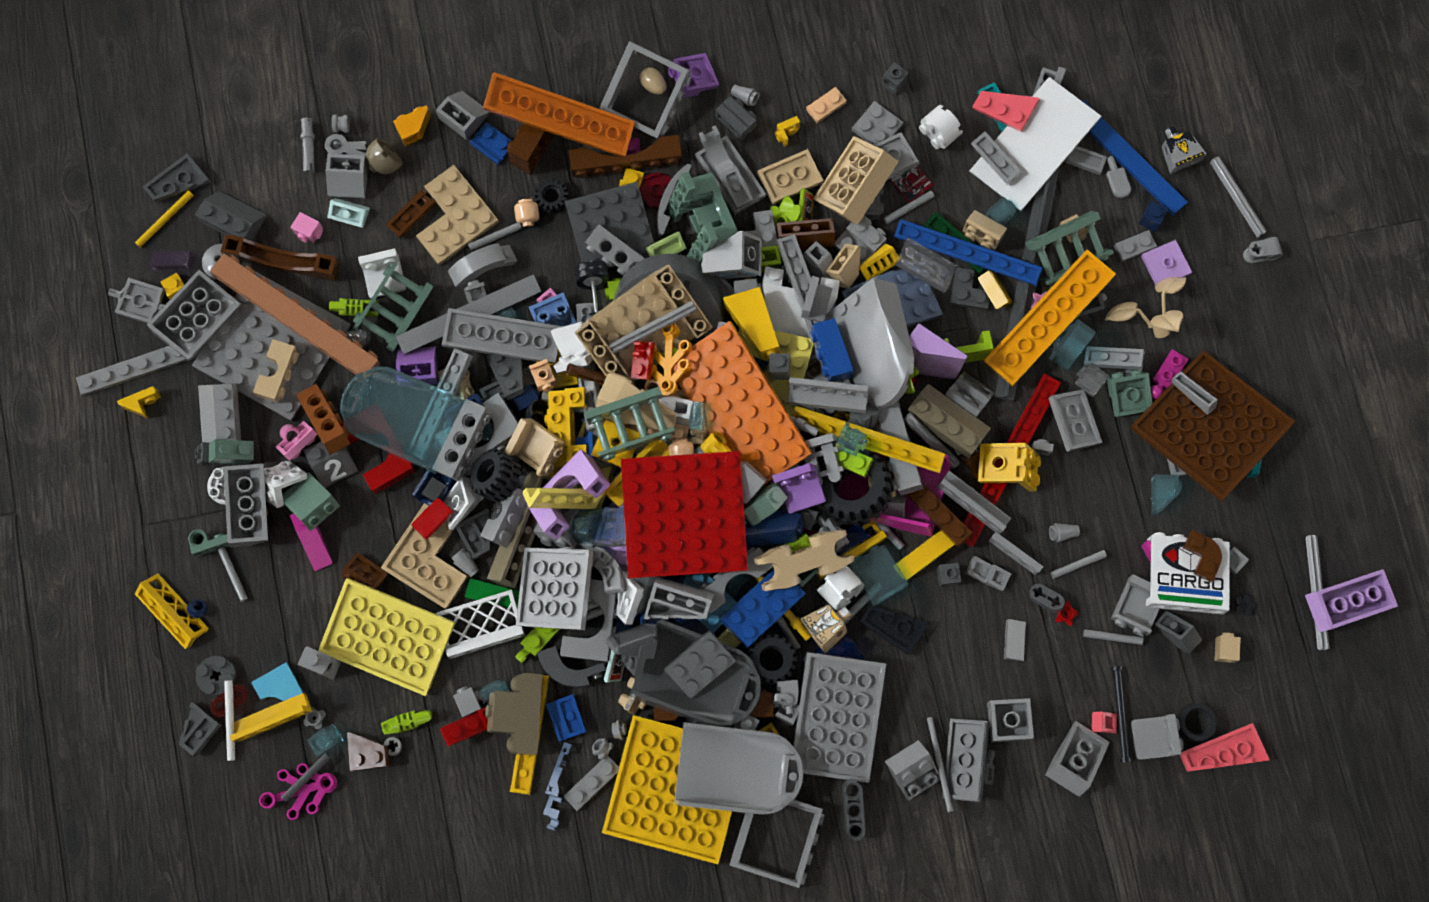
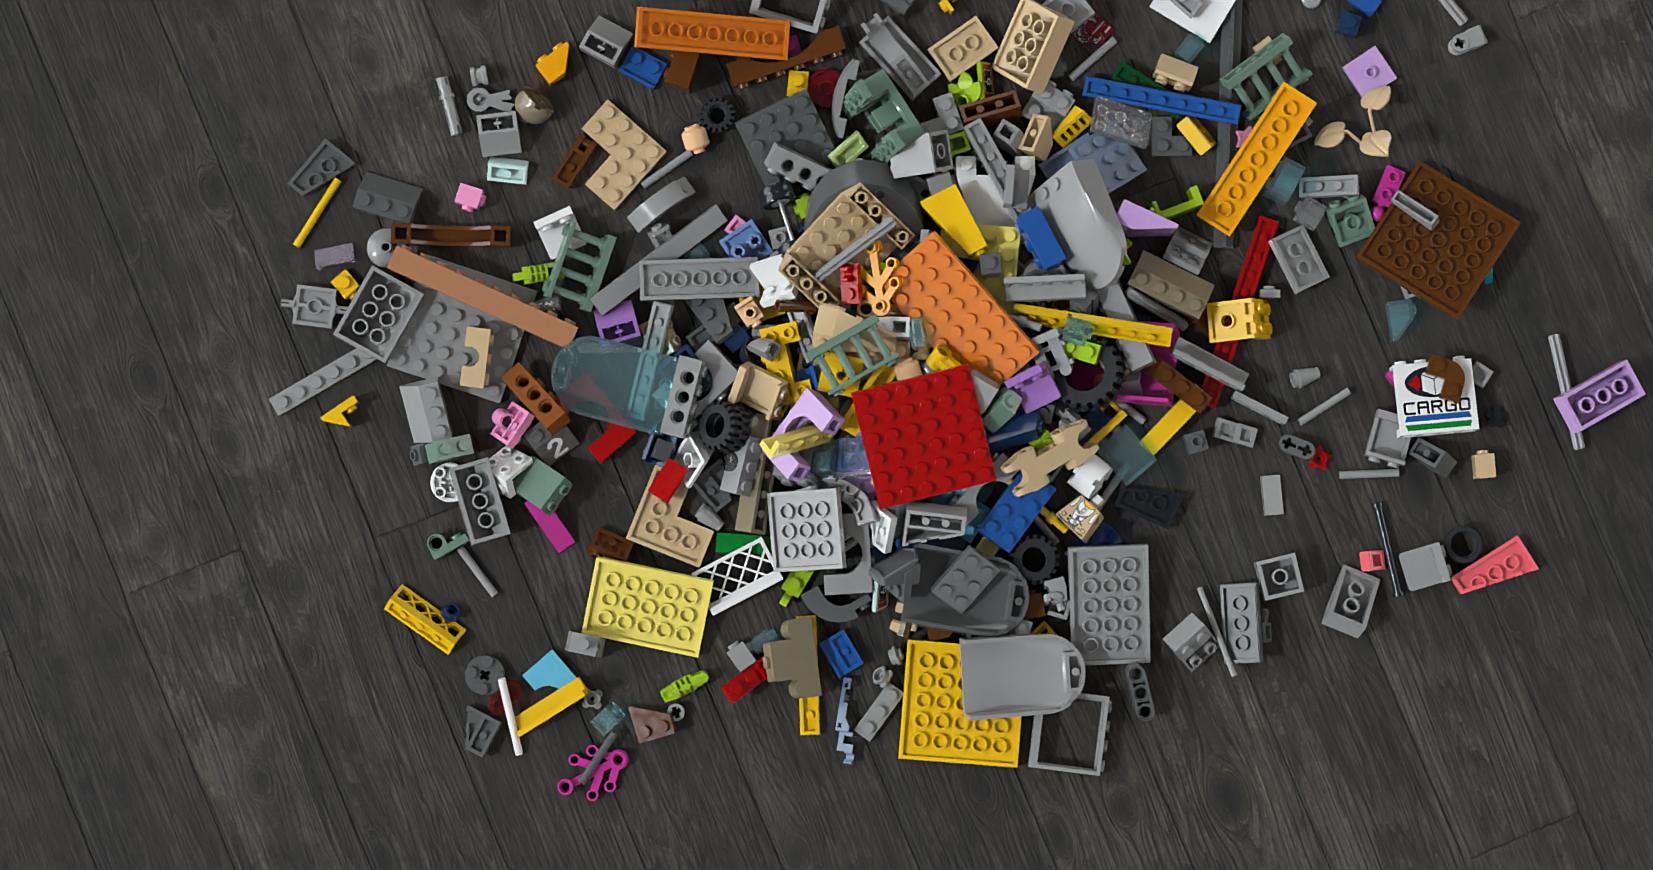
camera: 10 degrees left, 10 degrees up
light grey plate [1114,230,1157,262] -> none
none -> light grey brick [747,338,783,362]

